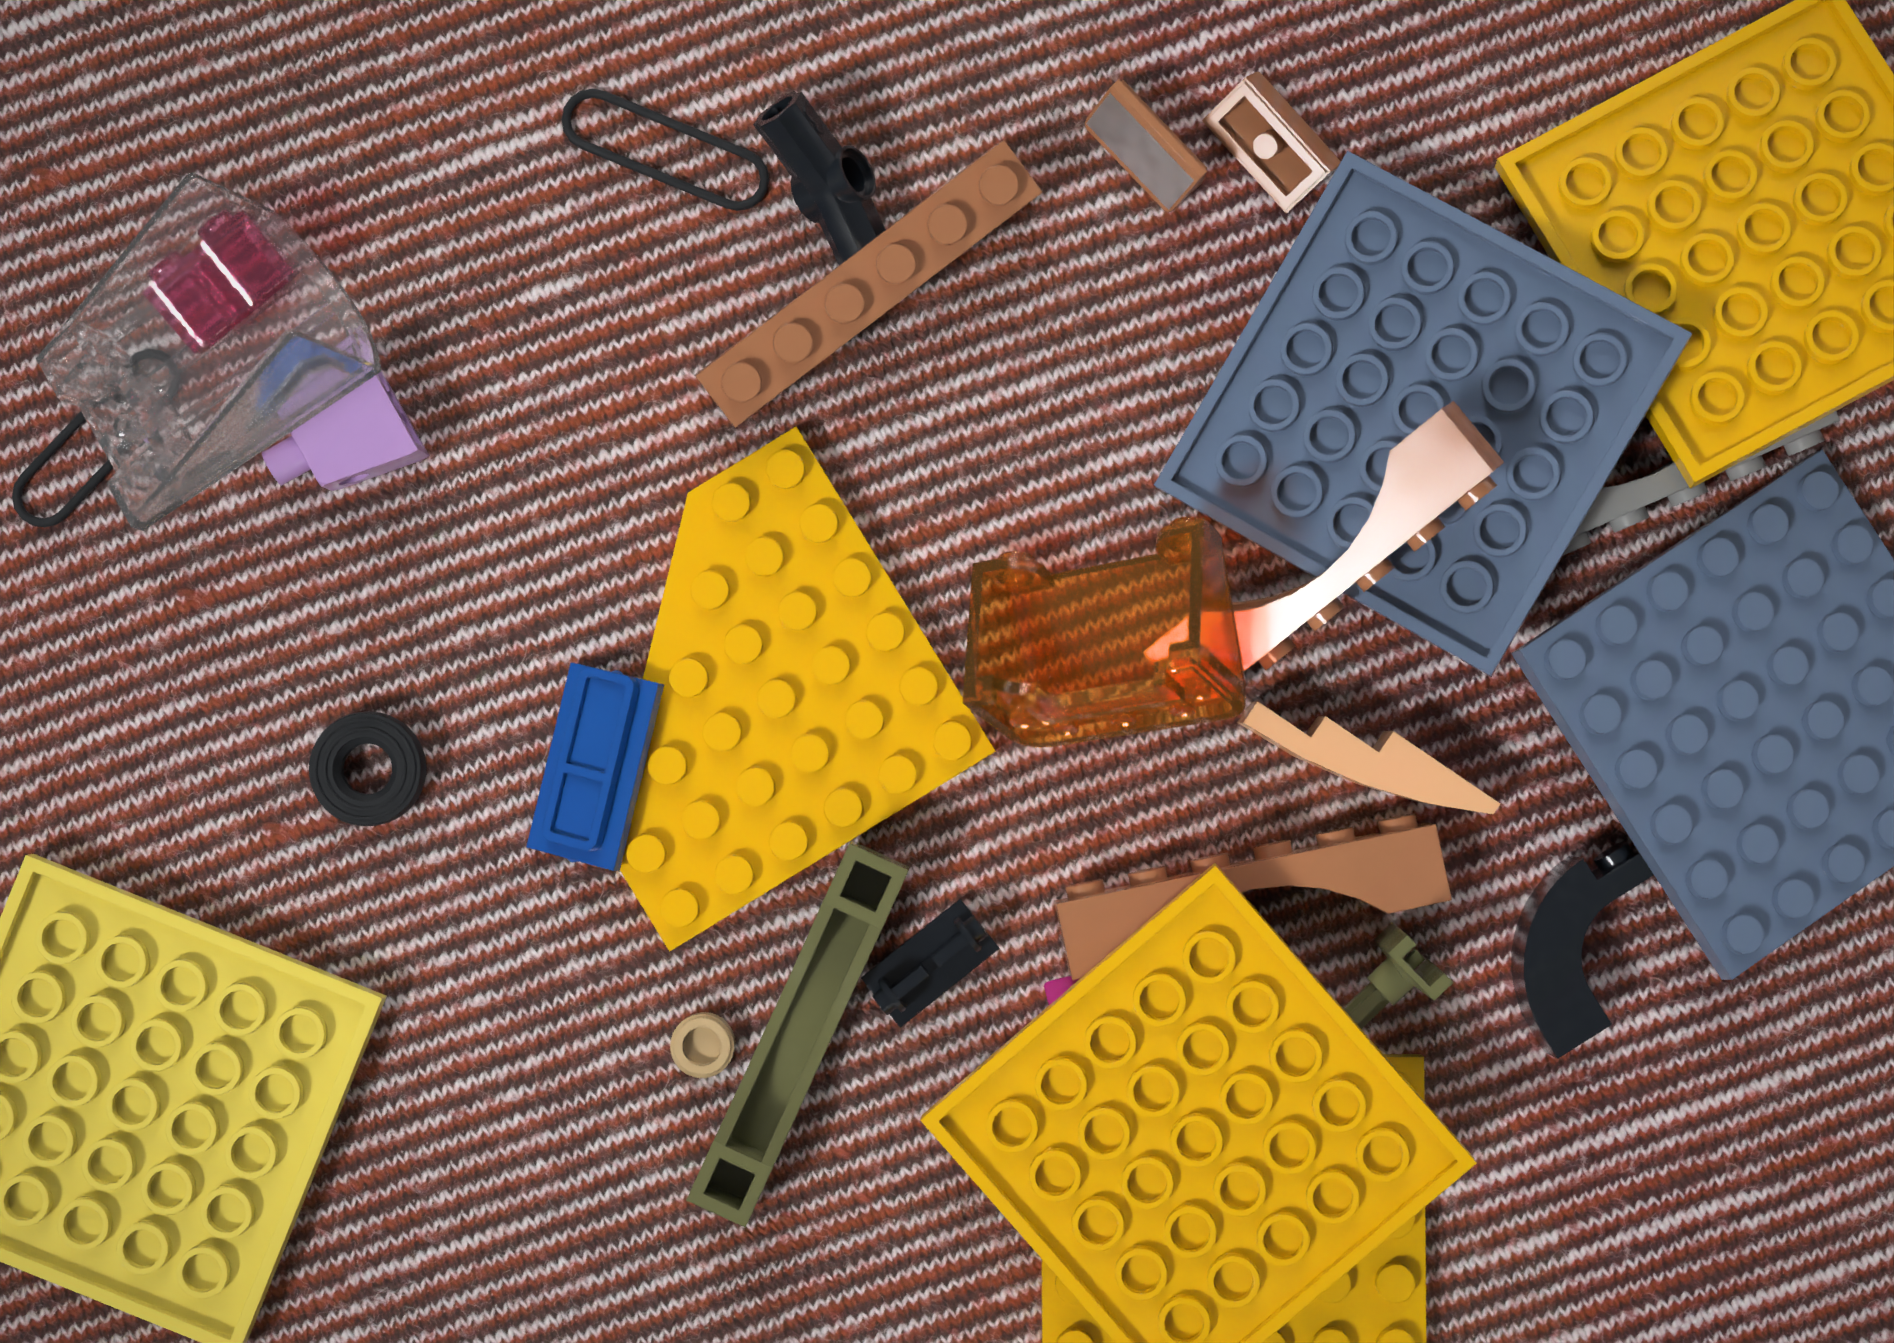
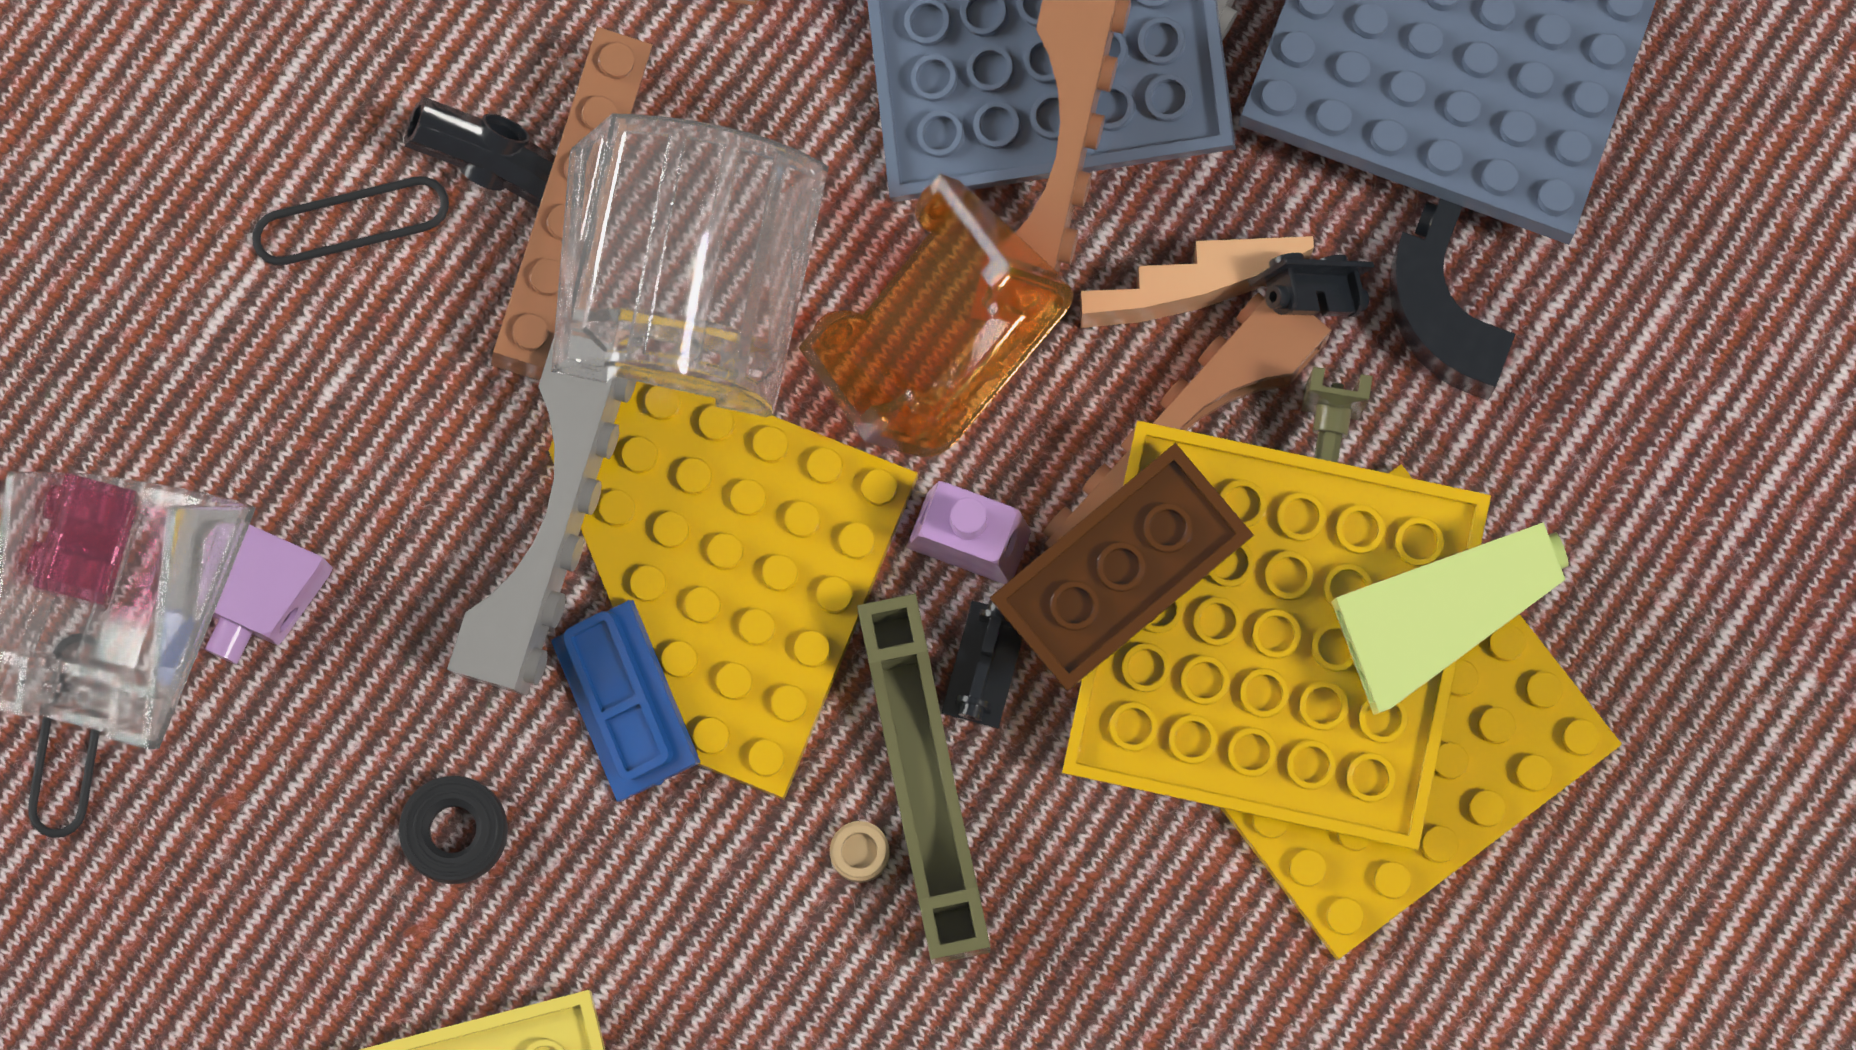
camera: 30 degrees left, 10 degrees down
none -> light grey arch [447,330,637,696]
none -> clear windscreen [551,113,829,418]
none -> lavender torso [906,481,1031,584]
none -> reddish brown plate [989,442,1254,692]
none -> black hinge [1248,253,1374,317]
none -> yellowish green slope [1331,522,1569,715]

